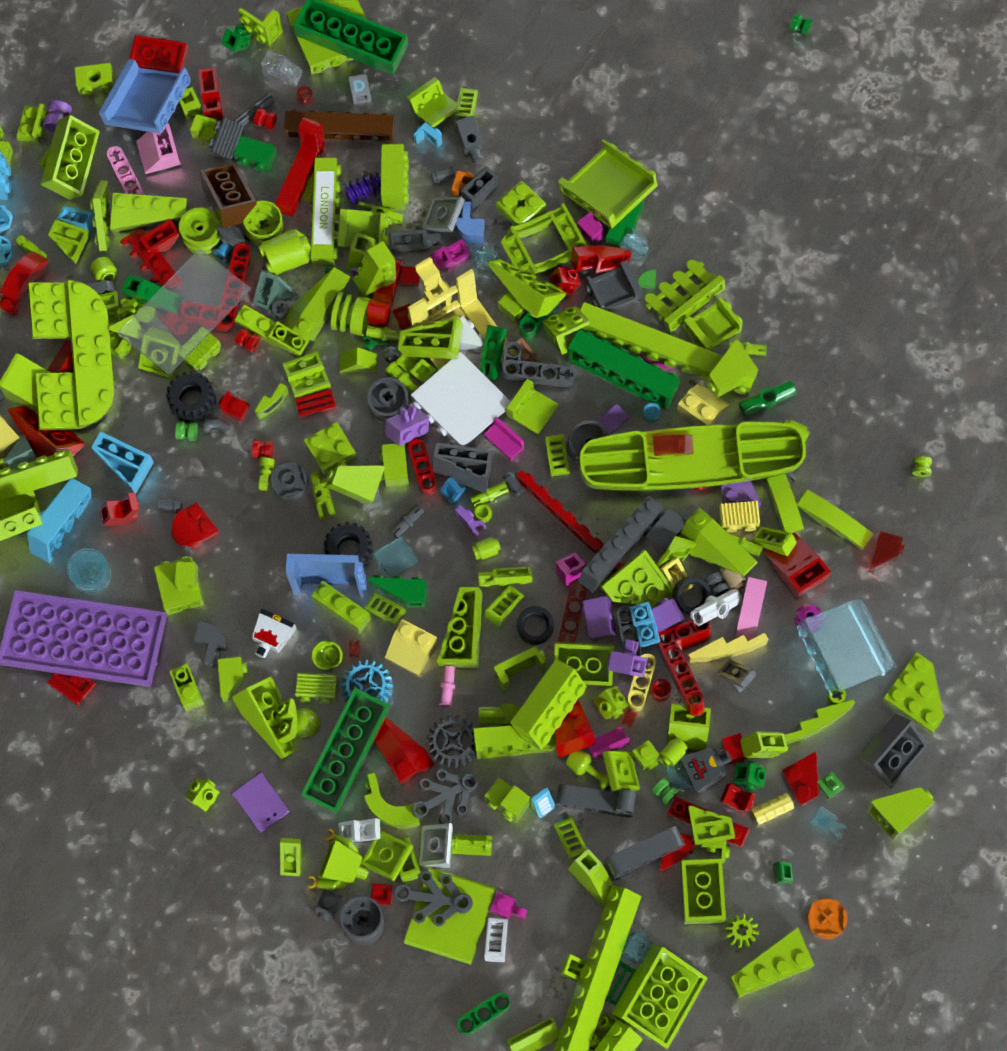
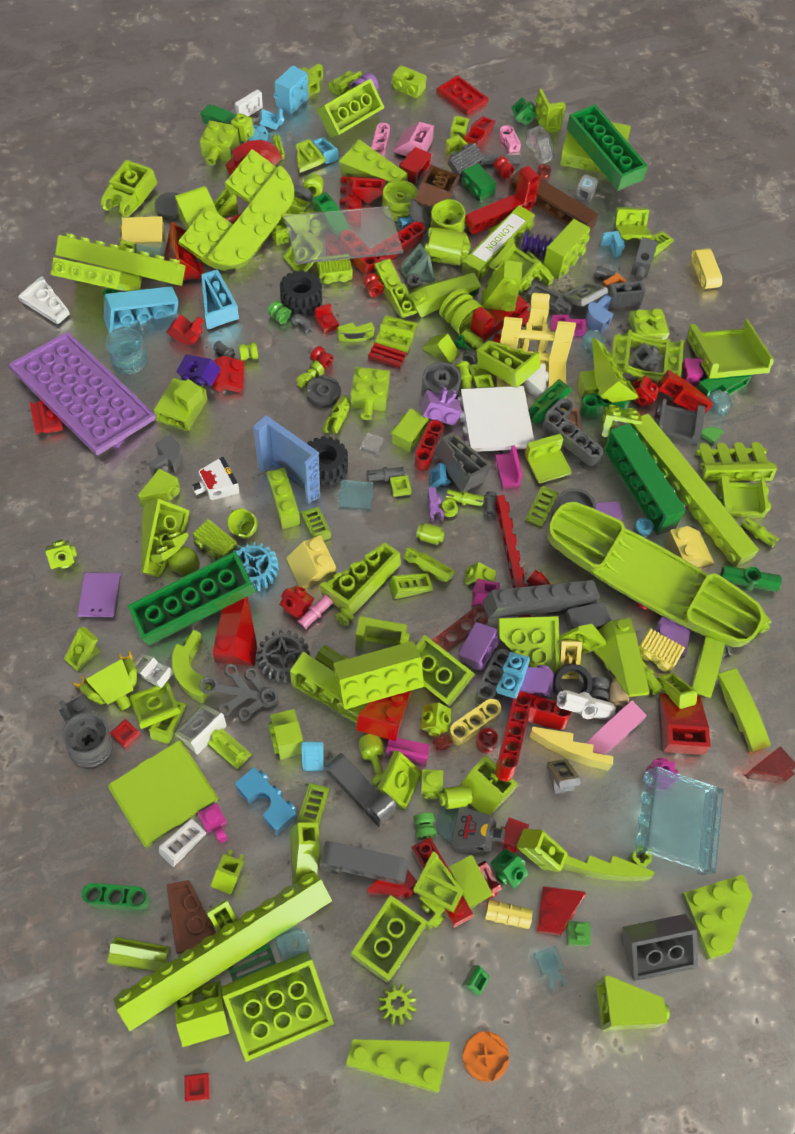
camera: 30 degrees right, 10 degrees down
lime plate [90,180,110,251] -> none
medium blue panel [99,59,191,134] -> none
lime slope [169,663,204,711] -> none
lime slope [326,465,385,504] -> none
clear red bush [349,640,360,657] -> none
green slope [368,575,427,608] -> none
dark grey plant [395,871,473,927] -> none
black tyre [517,606,554,645] -> none
medium lavender brick [607,639,648,677] -> none
clear red slope [653,435,694,456] -> none
lime slope [707,339,758,398] -> none
none -> copper wing [167,880,216,954]
none -> dark purple brick [176,354,221,387]
none -> lime brick [211,849,244,895]
none -> lime slope [213,187,238,218]
none -> dark azure arch [234,767,297,836]
none -> lime wheel [238,342,258,361]
none -> red brick [279,585,315,618]
none -> lime bush [335,607,354,626]
none -> lime plate [390,475,412,497]
none -> red brick [399,147,431,185]
none -> lime panel [449,855,493,909]
none -> lime bracket [464,562,496,585]
none -> bright pink piece [499,125,521,153]
none -> red cone [526,570,551,586]
none -> dark grey brick [631,342,662,370]
none -> light yellow beam [691,248,722,289]

